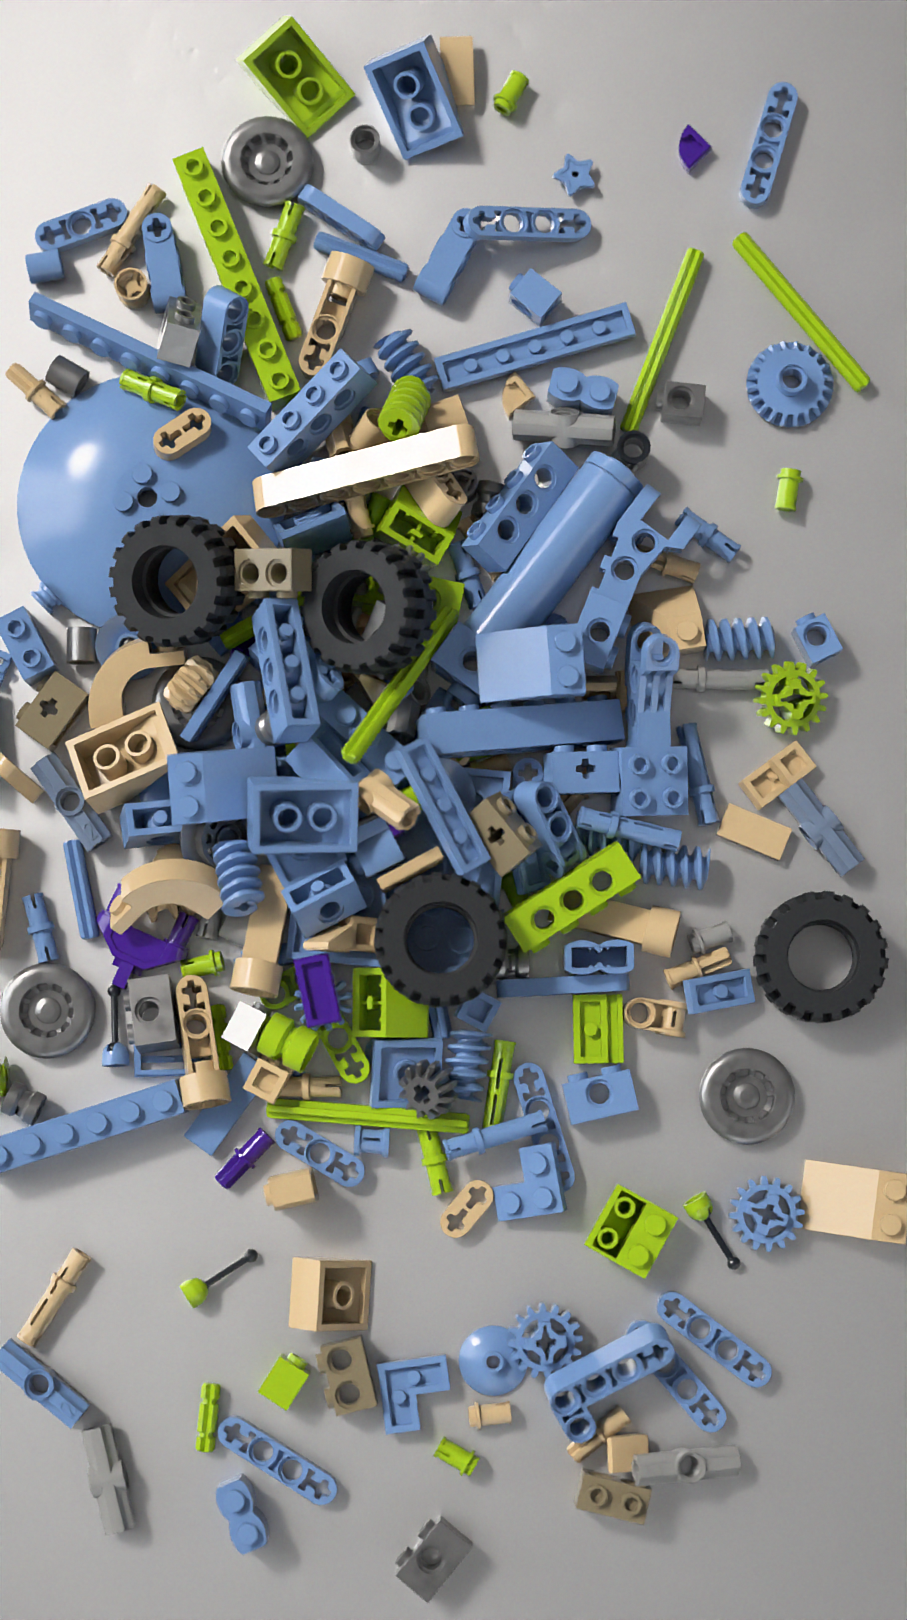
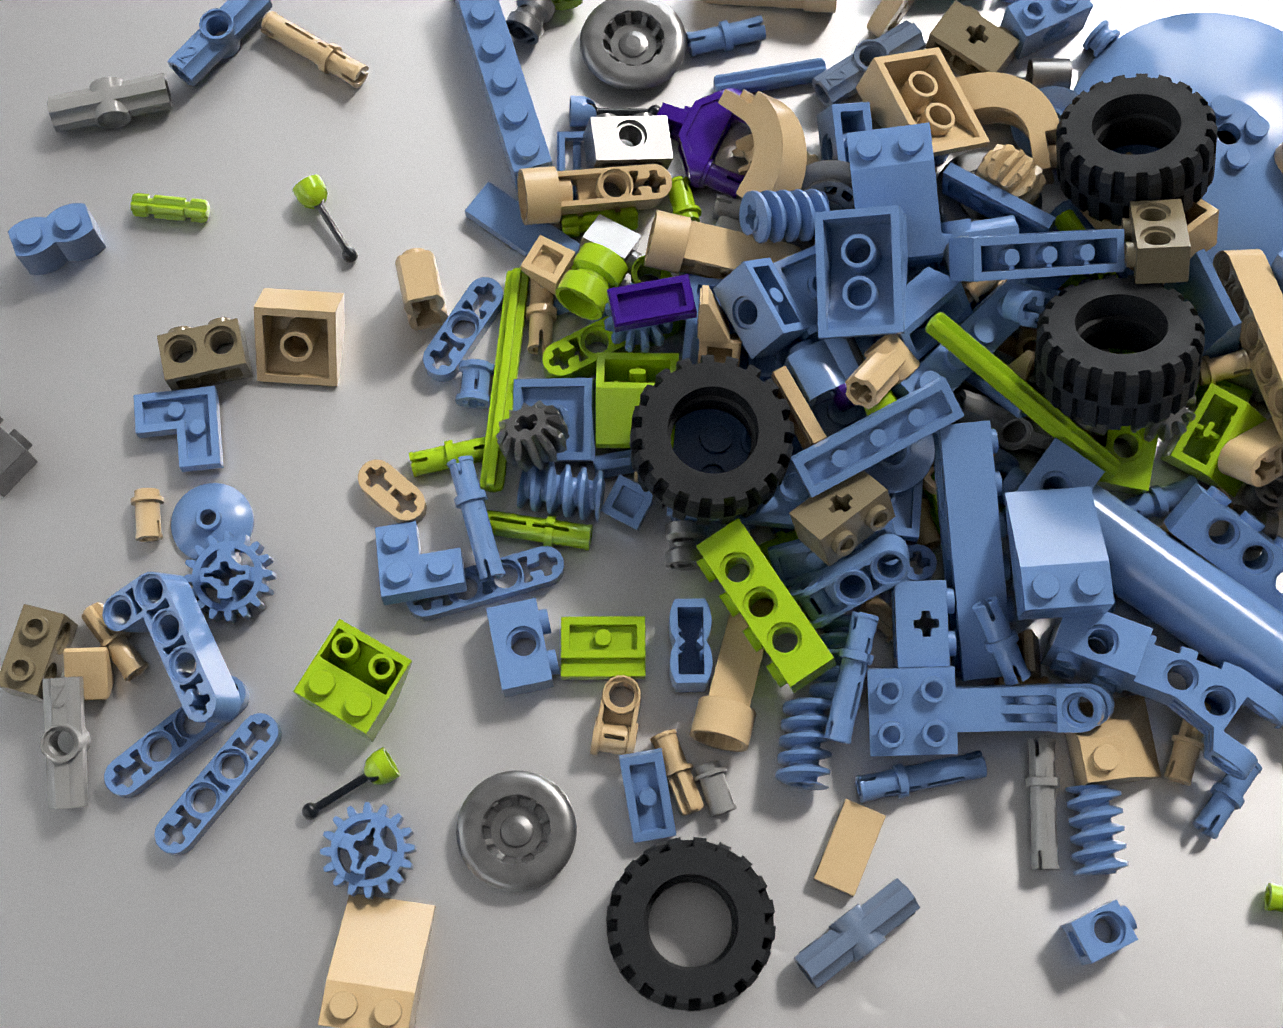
camera: 85 degrees right, 10 degrees down
dark purple axle [214,1127,276,1189] -> none
medium blue beam [218,1415,338,1505] -> none
lime brick [258,1352,311,1411] -> none
lime pin [433,1436,480,1476] -> none
medium blue beam [496,973,630,998] -> none
tan slope [738,740,817,811] -> none
lime gear [753,661,828,735] -> none
none -> medium blue pin [972,596,1031,686]

